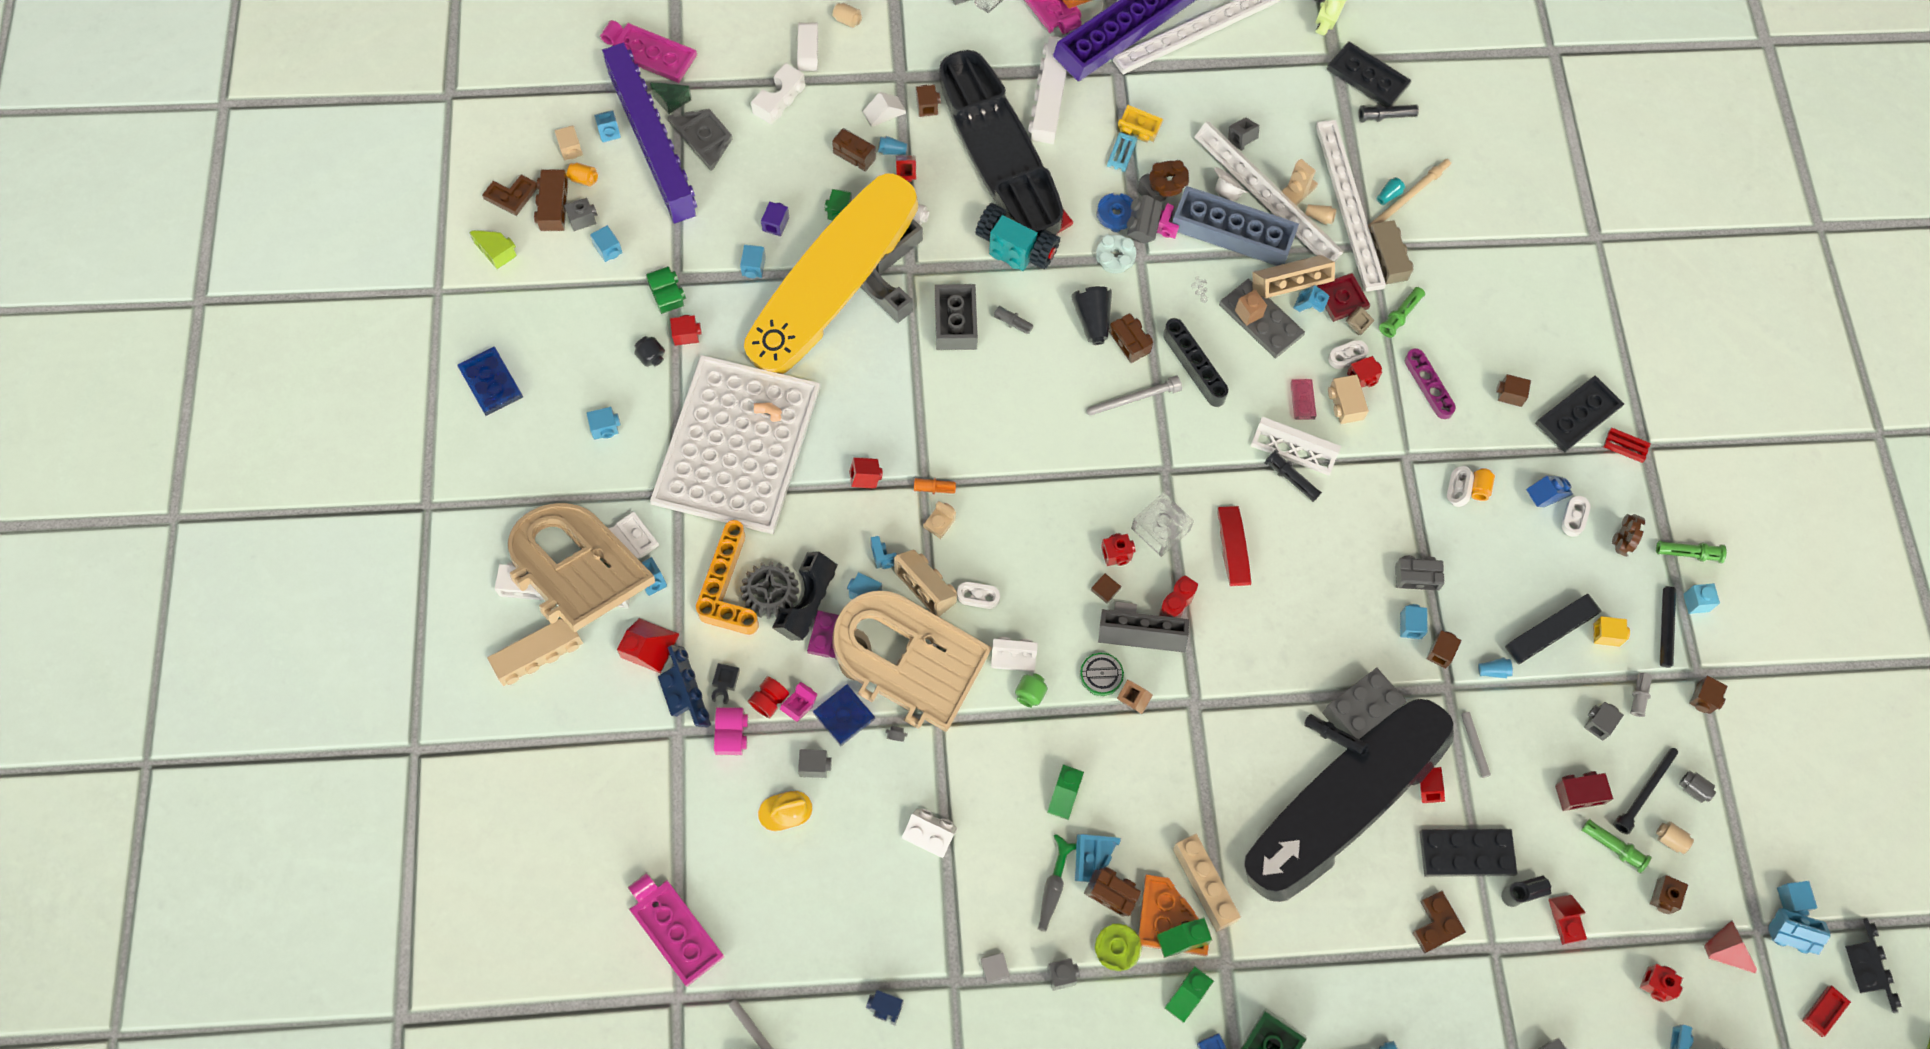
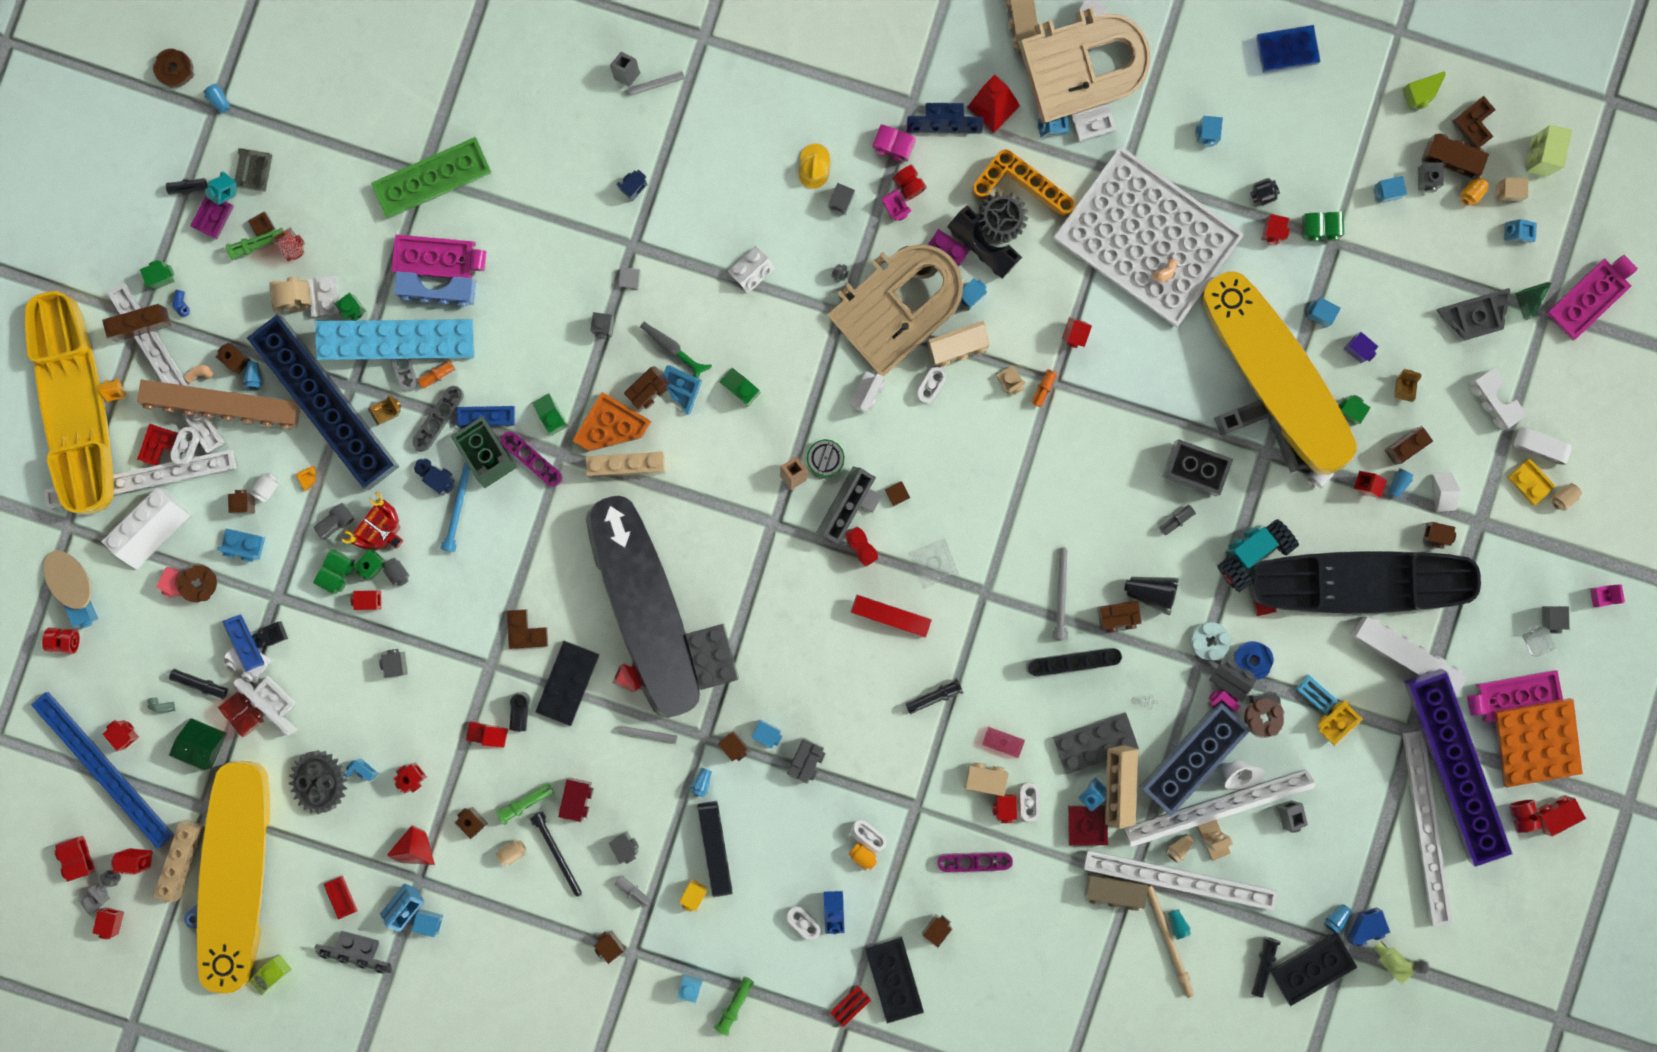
camera: 120 degrees right, 20 degrees up
dark purple brick [602,42,697,224] -> none
dark pink hinge [628,873,725,987] -> none
black plate [711,663,740,705] -> none
clear blue plate [812,684,875,747] -> none
dark azure bracket [871,536,897,569] -> none
bright green head [1015,673,1048,708] -> none
lime tile [1095,923,1142,972] -> none
red brick [1101,533,1136,566] -> none
green slope [1157,917,1212,958] -> none
medium nougat brick [1235,289,1267,326] -> none
white fence [1251,417,1341,476] -> none
black pin [1304,714,1369,757] -> none
dark tan tile [1346,306,1375,335] -> none
bright green pin [1379,287,1425,338] -> none
reddish brown plate [1612,514,1645,557] -> none
black axle [1660,586,1676,668] -> none
dark grey brick [1679,770,1716,803] -> none
none -> magenta beam [501,432,563,487]
none -> dark azure cone [1324,904,1352,934]
none -> blue slope [1347,907,1390,946]
none -> pearl gold bracket [1394,369,1422,402]
none -> yellow plate [1507,458,1556,505]
none -> yellowish green brick [1526,125,1572,176]

